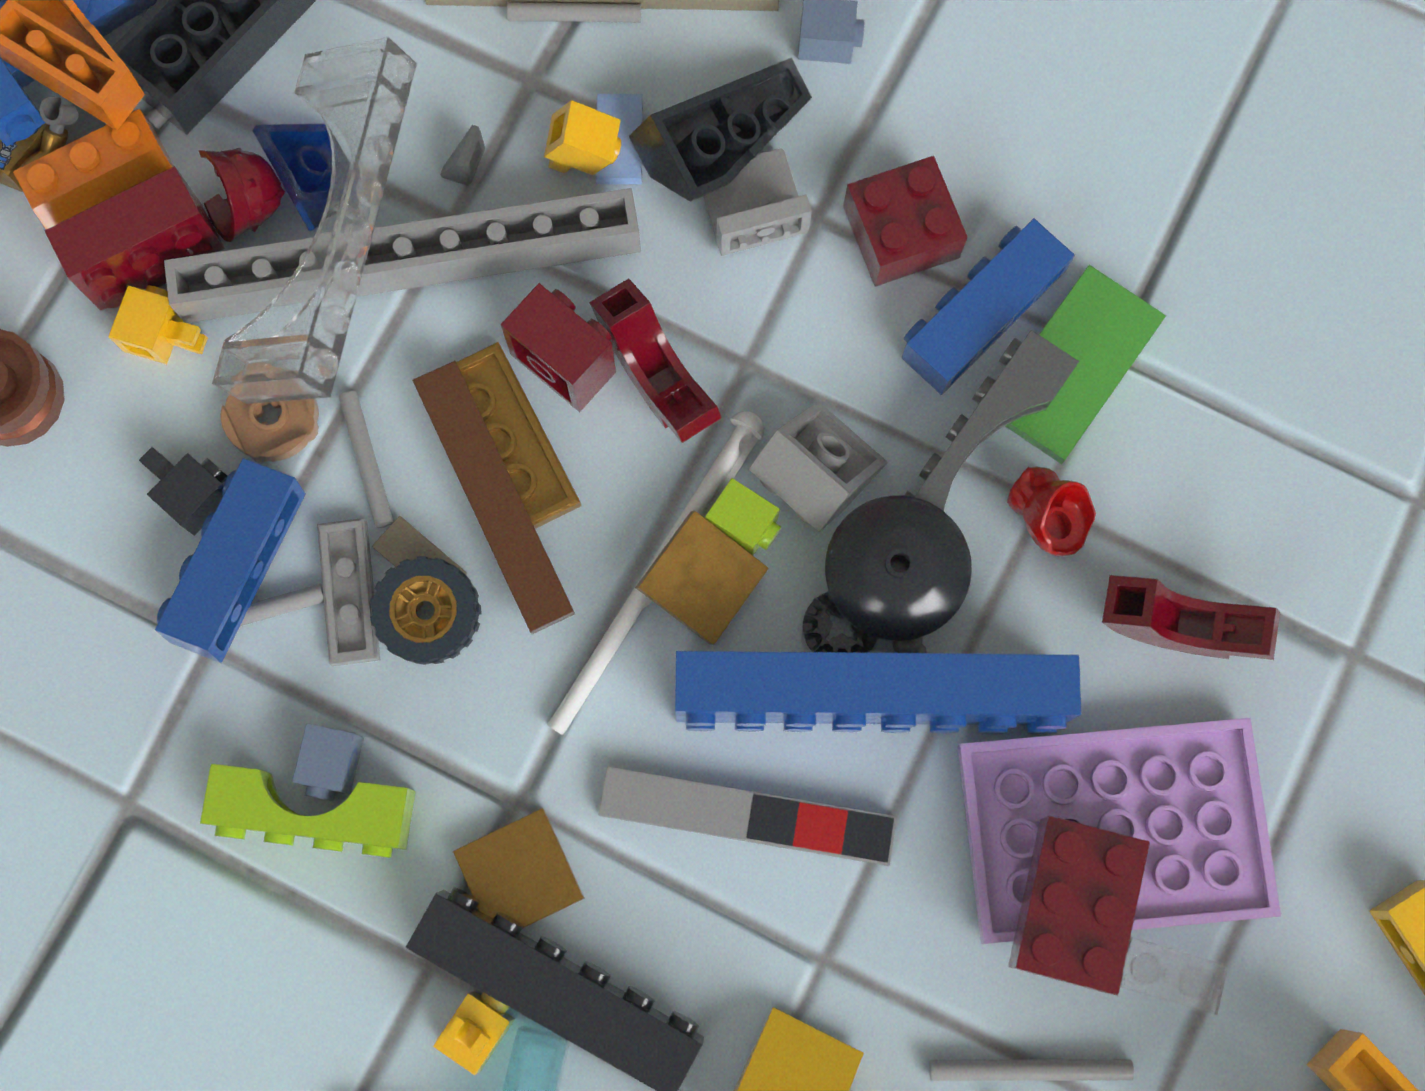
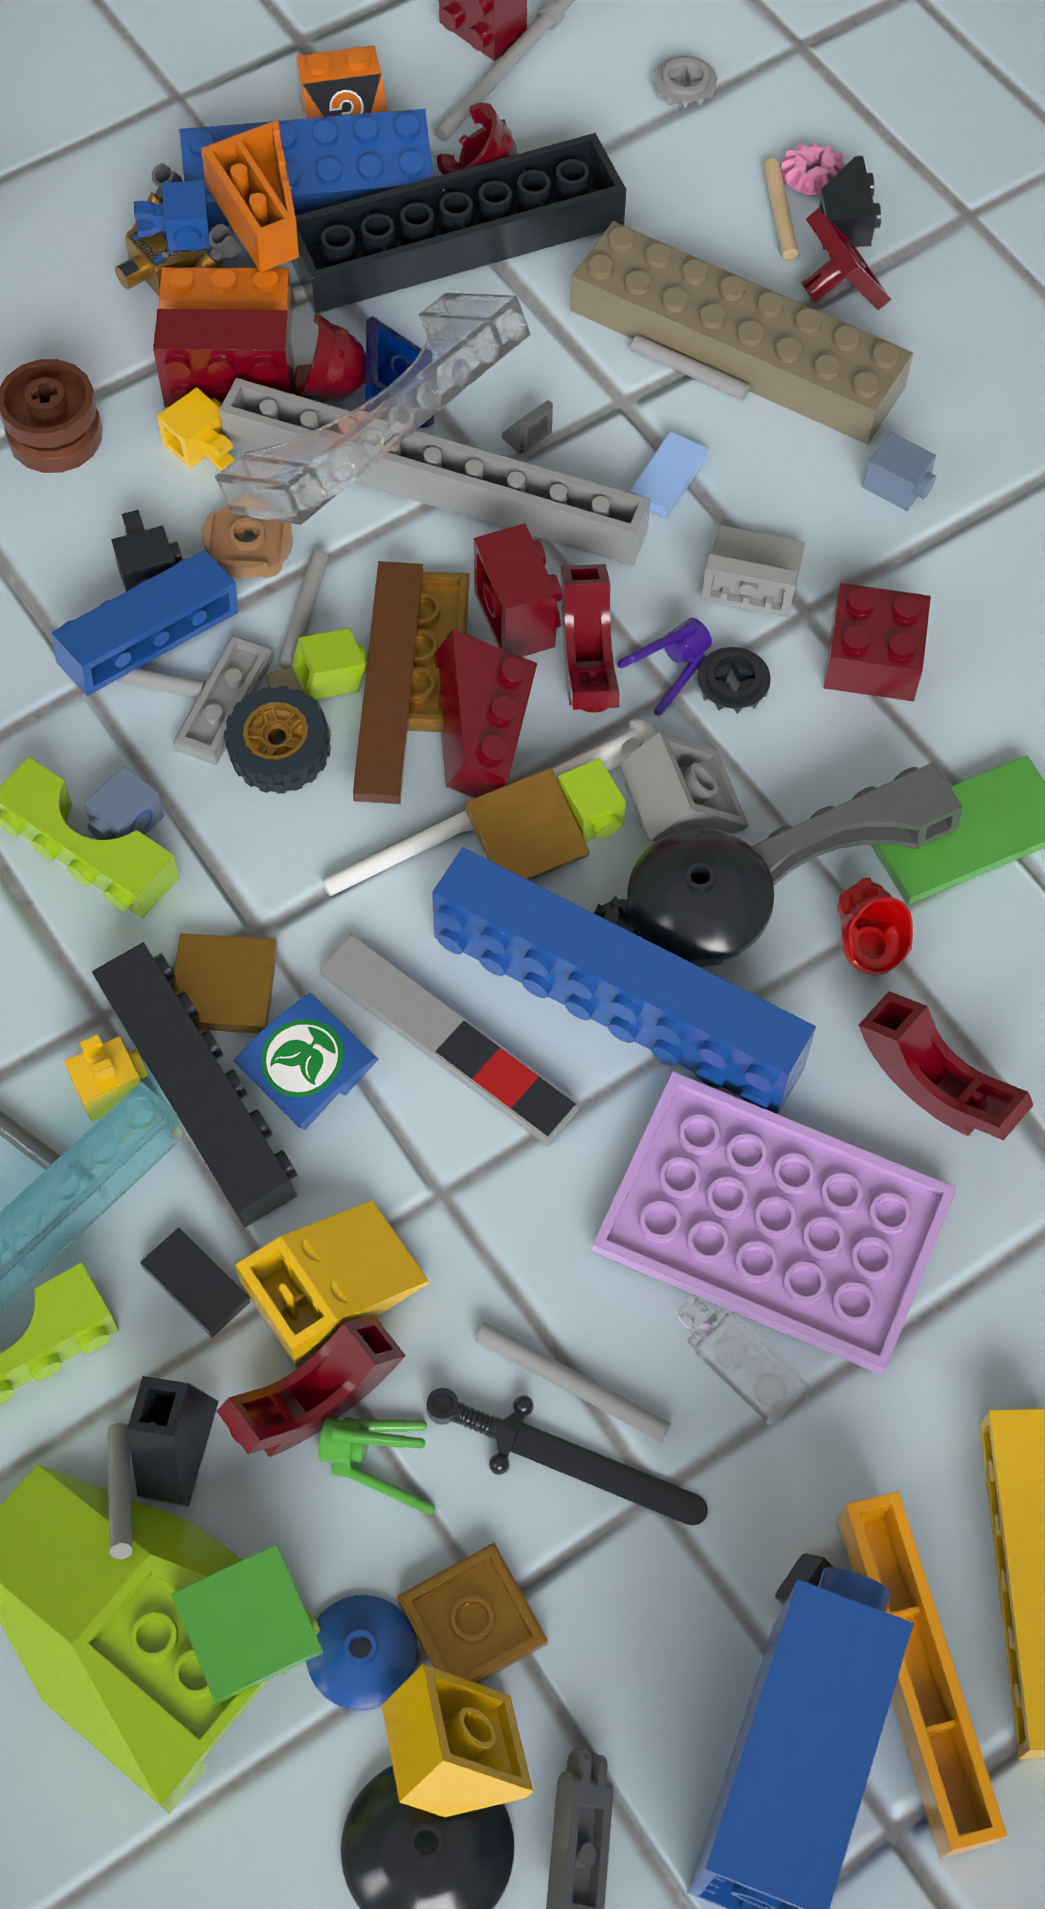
camera: 30 degrees right, 15 degrees down
yellow brick [544,100,621,175] -> none
black wedge [629,58,812,202] -> none
blue brick [902,218,1075,396] -> none
dark red brick [1008,816,1150,995] -> none
none -> slope [233,993,379,1130]
none -> lime brick [292,628,367,700]
none -> dark red wedge [434,629,538,798]
none -> dark purple plant [617,617,712,716]
none -> black gear [697,647,771,714]

